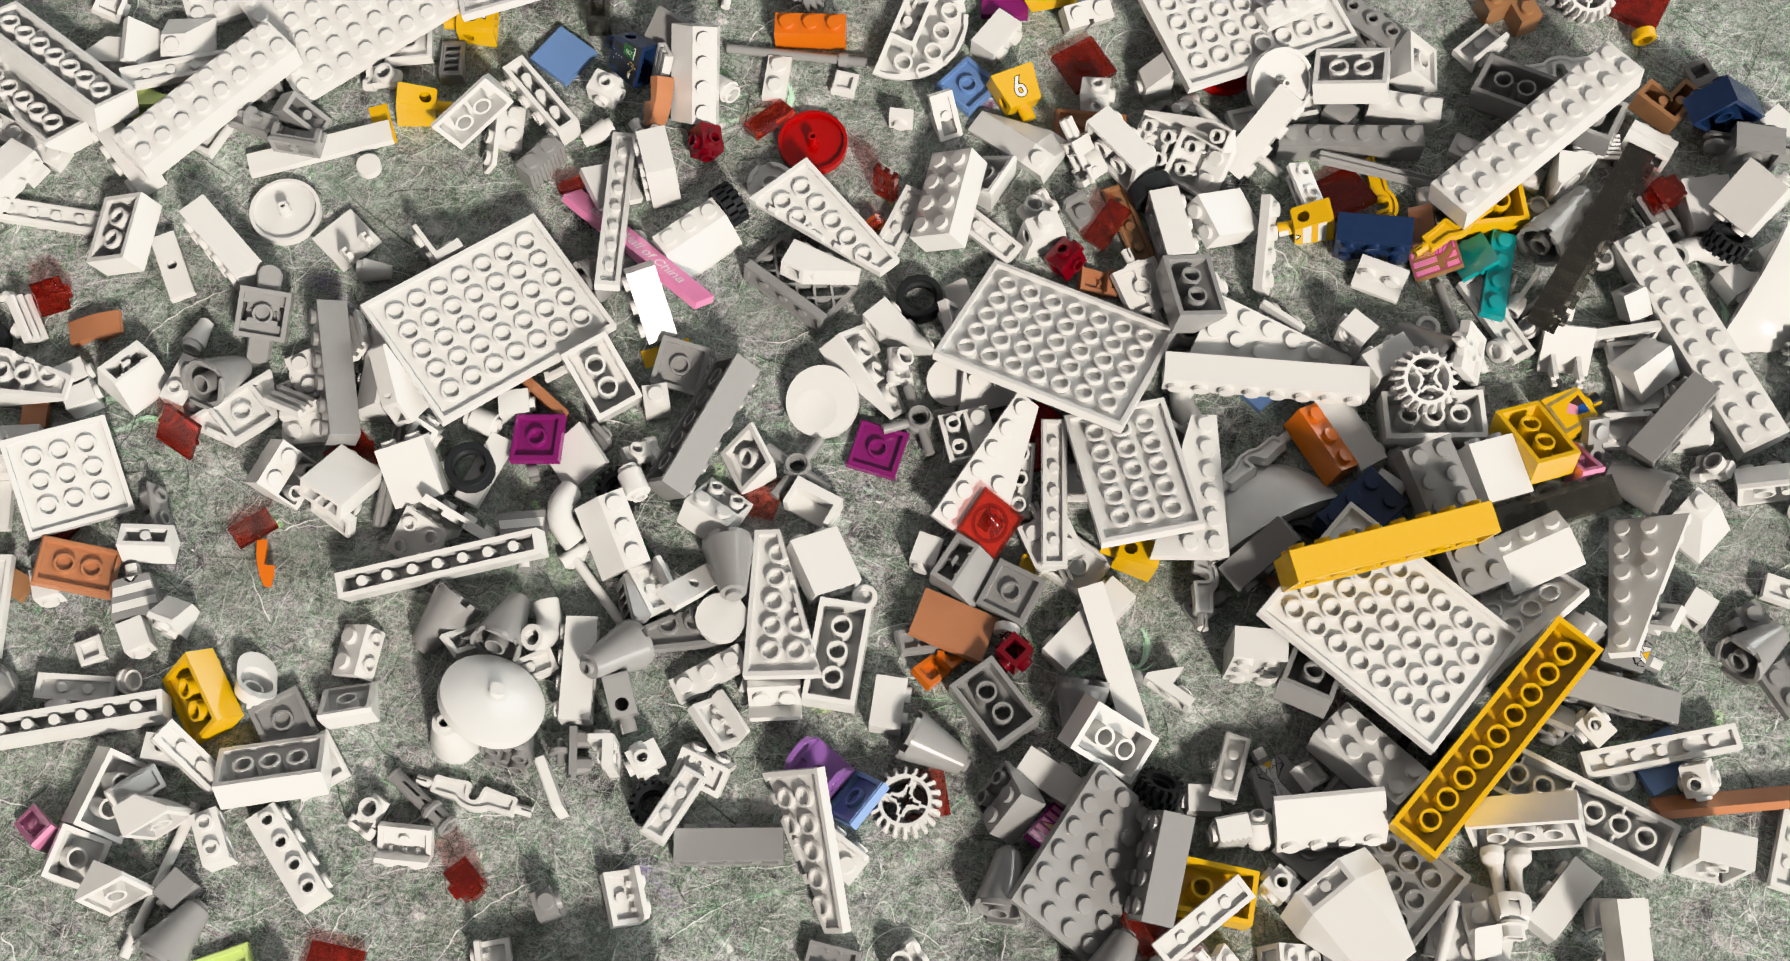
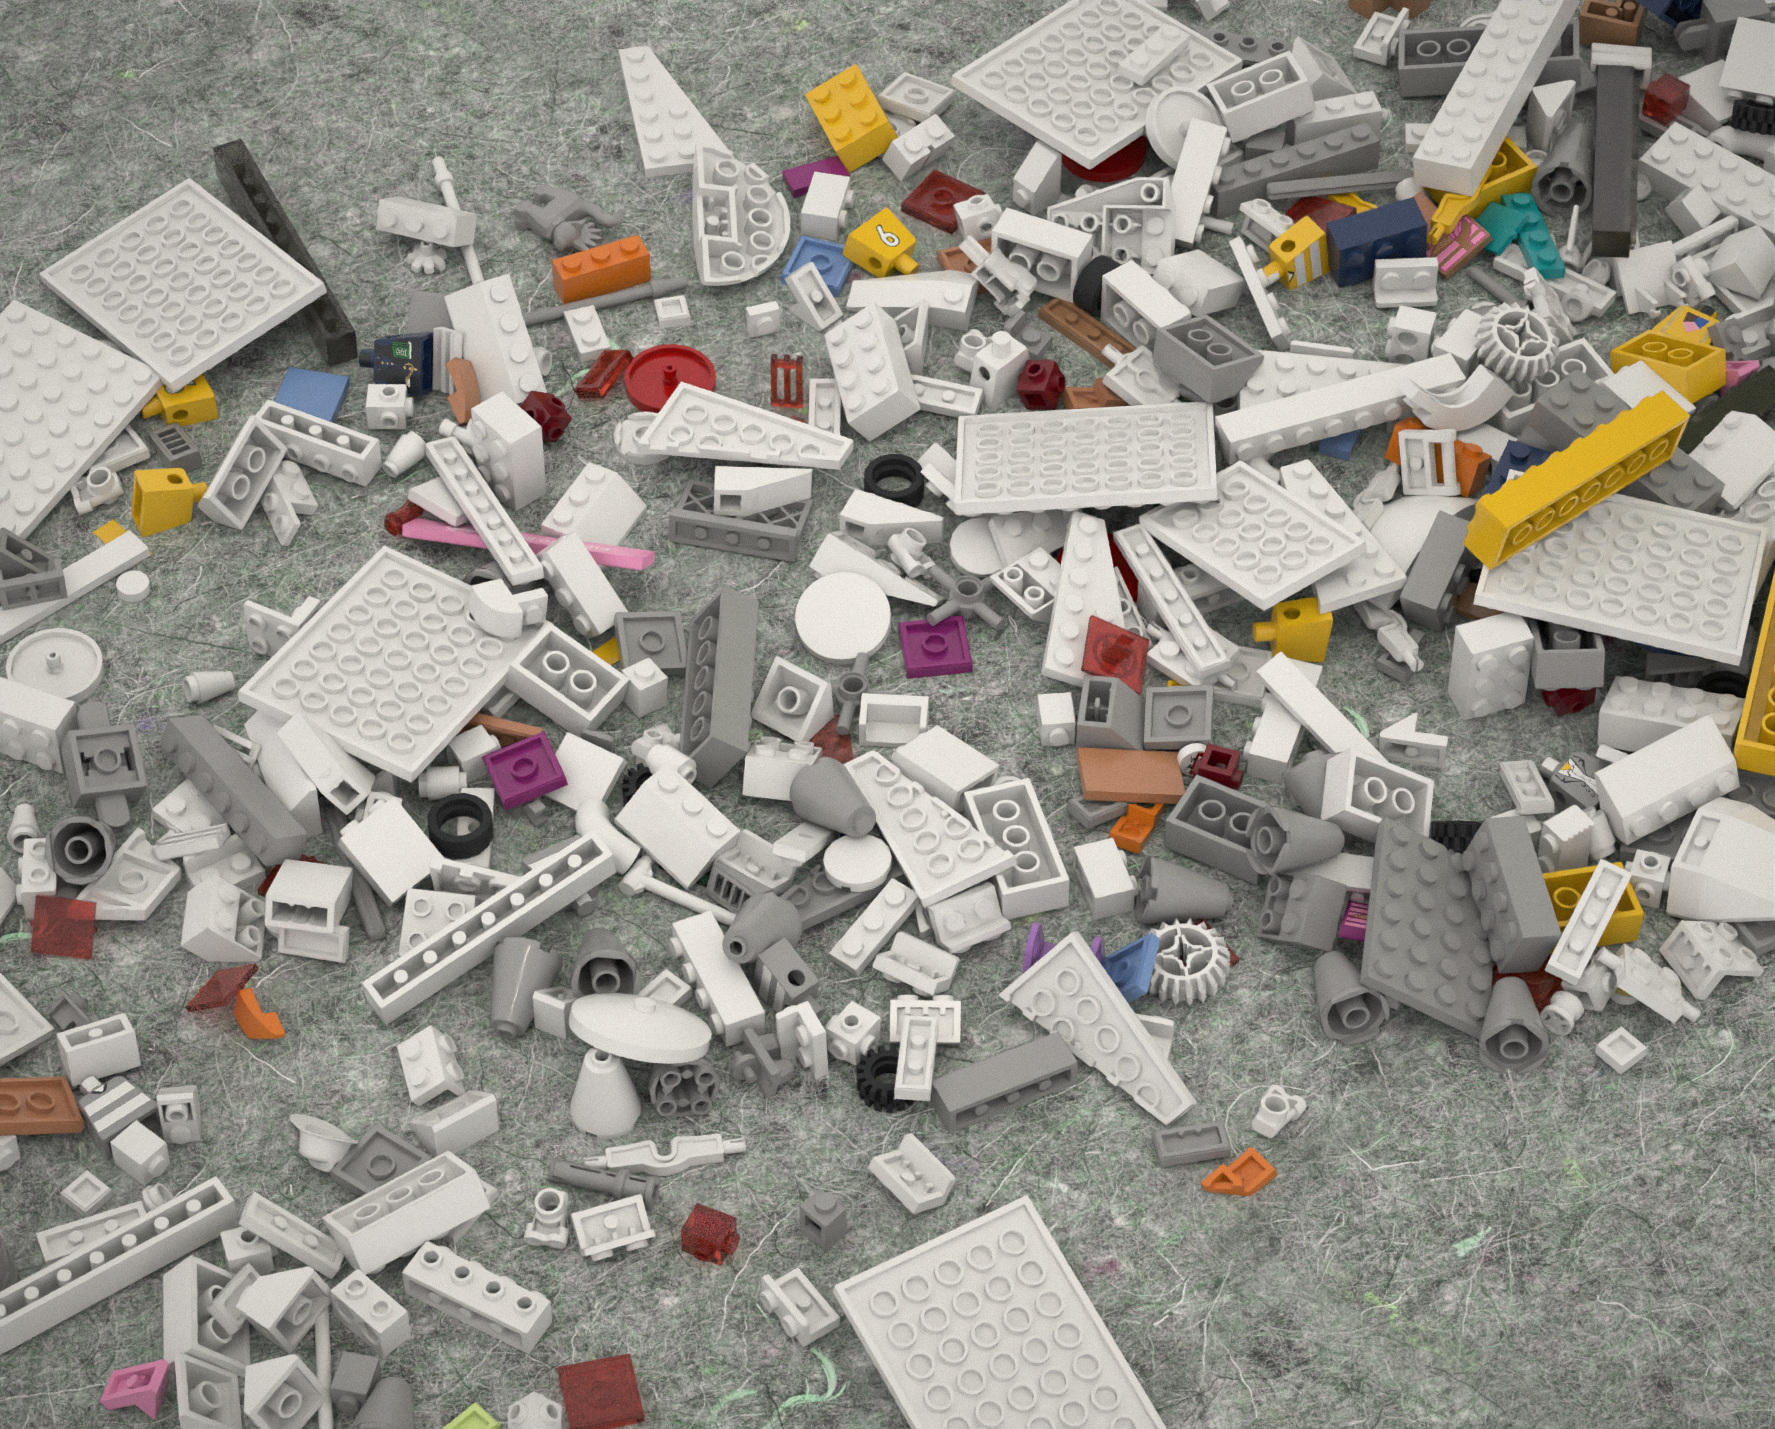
camera: 25 degrees left, 20 degrees down
yellow slope [162,648,244,745] -> none
white plate [312,209,382,273] -> none
light grey brick [514,133,568,190] -> none
white cylinder [521,597,562,651] -> none
white tile [534,755,569,820] -> none
black tyre [708,181,750,228] -> none
clear red tile [1082,198,1131,252] -> none
none -> white brick [469,578,548,638]
none -> light grey cone [1245,806,1345,875]
none -> white arch [1398,364,1515,431]
none -> white plate [1398,429,1461,496]
none -> white plate [1671,255,1716,308]

